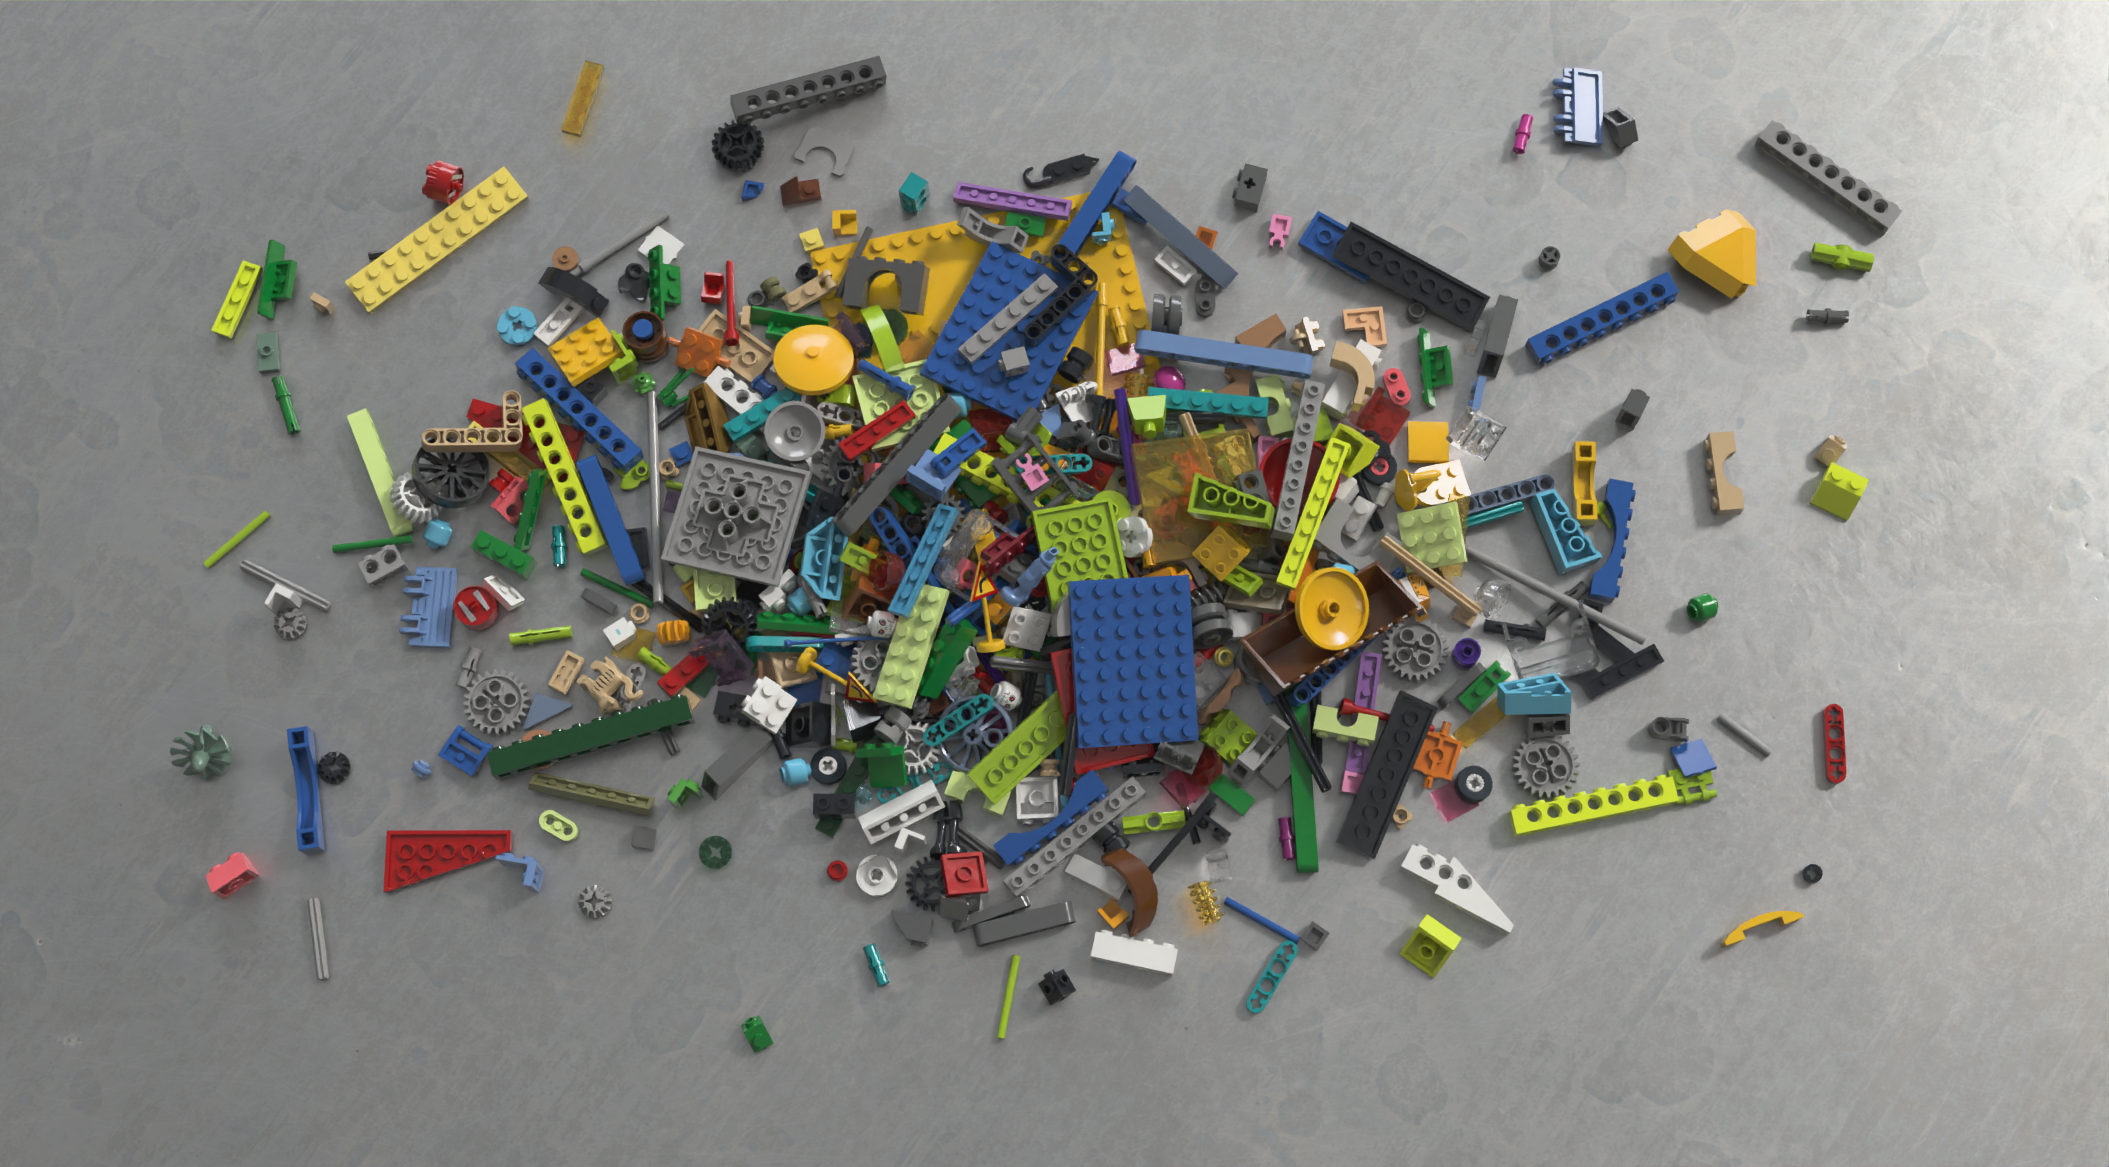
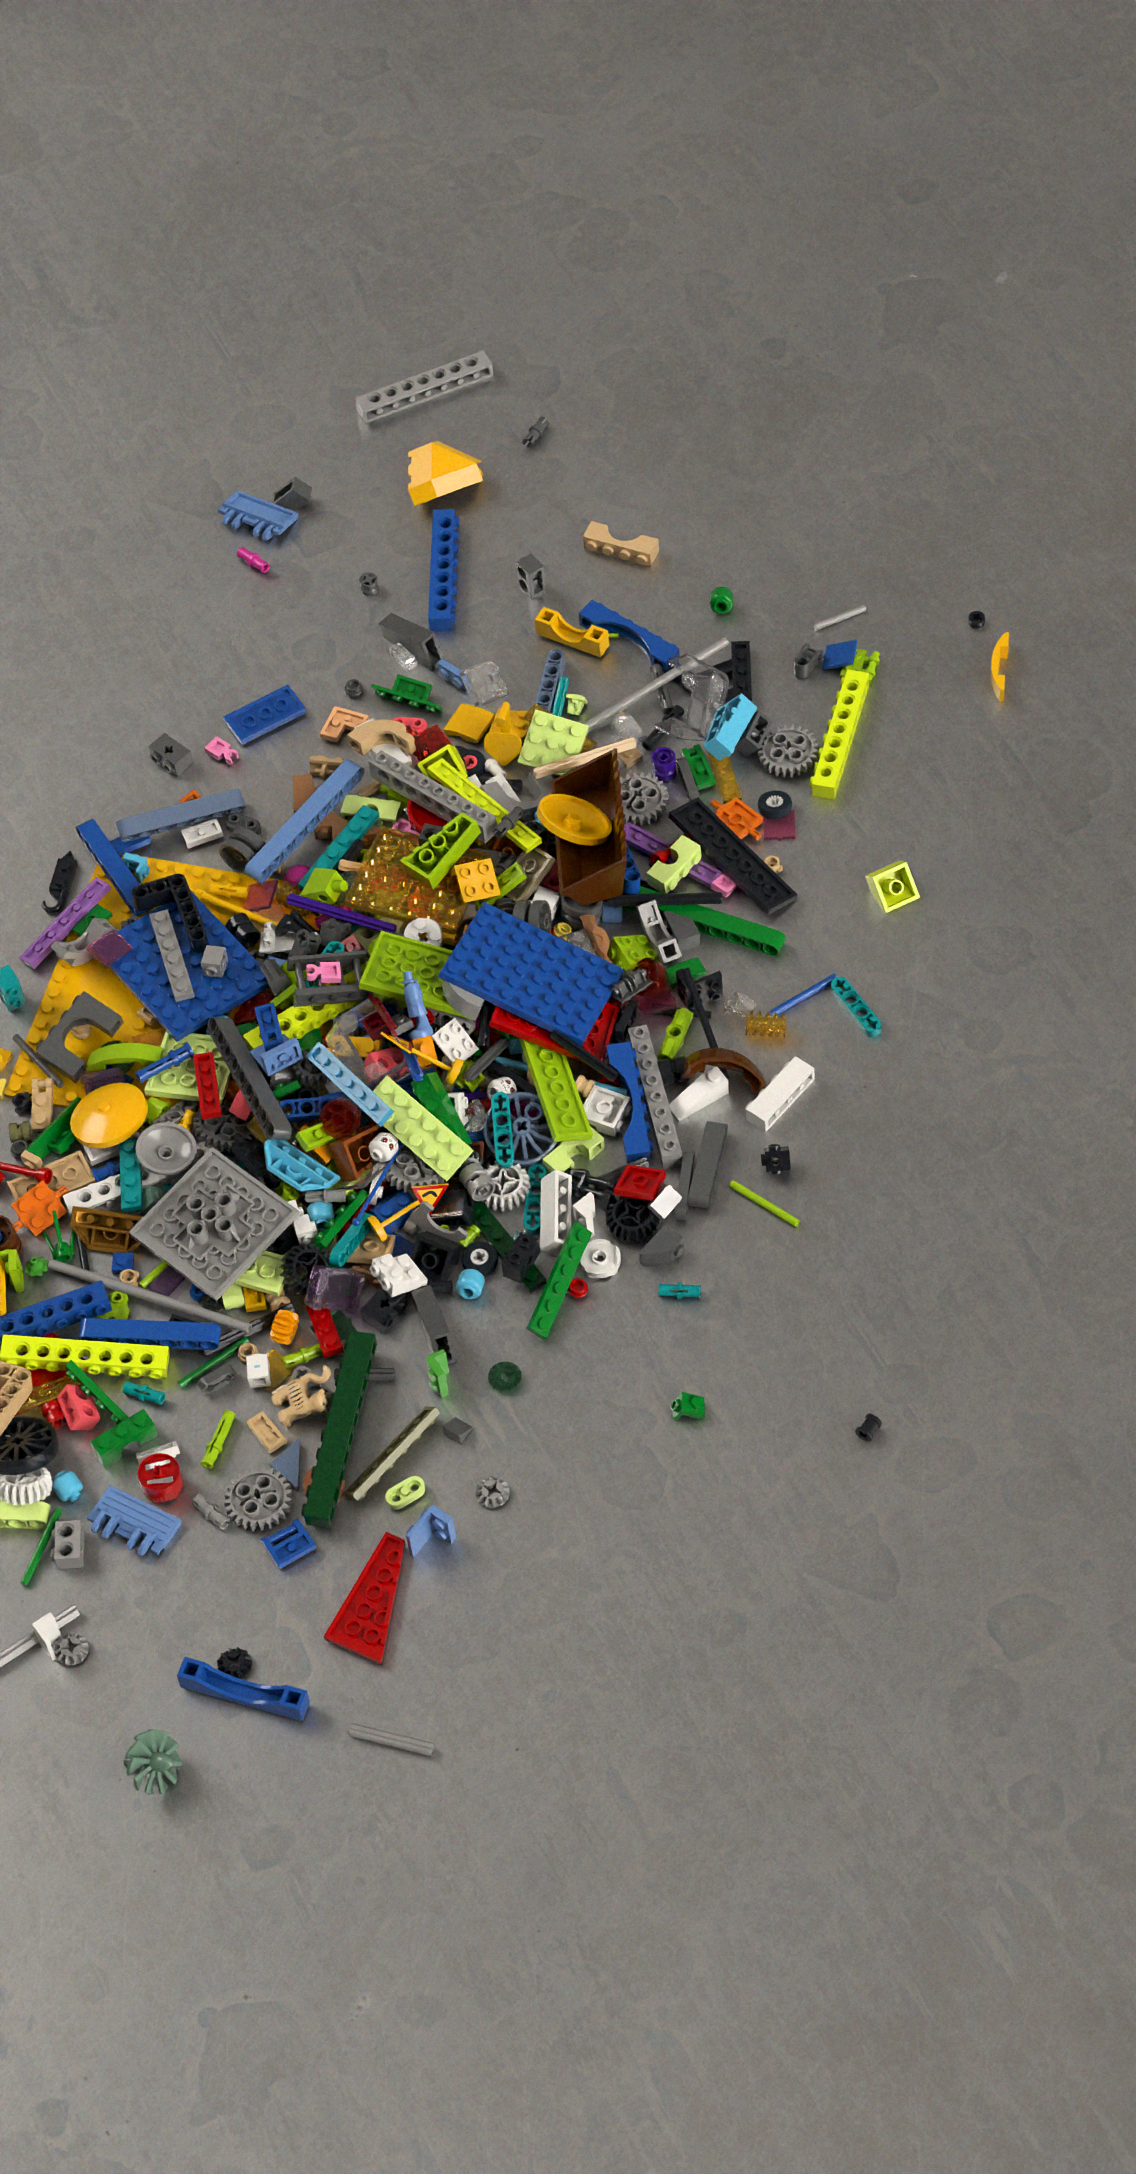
camera: 60 degrees left, 20 degrees down
coral slope [206,852,259,899] -> none
medium blue plate [411,760,432,778] -> none
black brick [577,376,608,407] -> none
green bracket [855,742,907,788] -> none
light orange panel [1097,899,1129,931] -> none
magenta pin [1278,817,1296,861] -> none
dark grey plate [1300,921,1329,951] -> none
black plate [1332,222,1490,332] -> none
white brick [1399,844,1514,935] -> none
medium azure wedge [1529,488,1603,575] -> none
lime piece [1810,242,1874,272] -> none
neon yellow slope [1810,462,1869,521] -> none
tan bracket [1815,435,1847,466] -> none
red beam [1823,704,1847,785] -> none
none -> clear pink piece [86,929,132,967]
none -> dark grey pin [492,806,525,838]
none -> green plate [526,1222,592,1339]
none -> yellowish green brick [566,694,588,716]

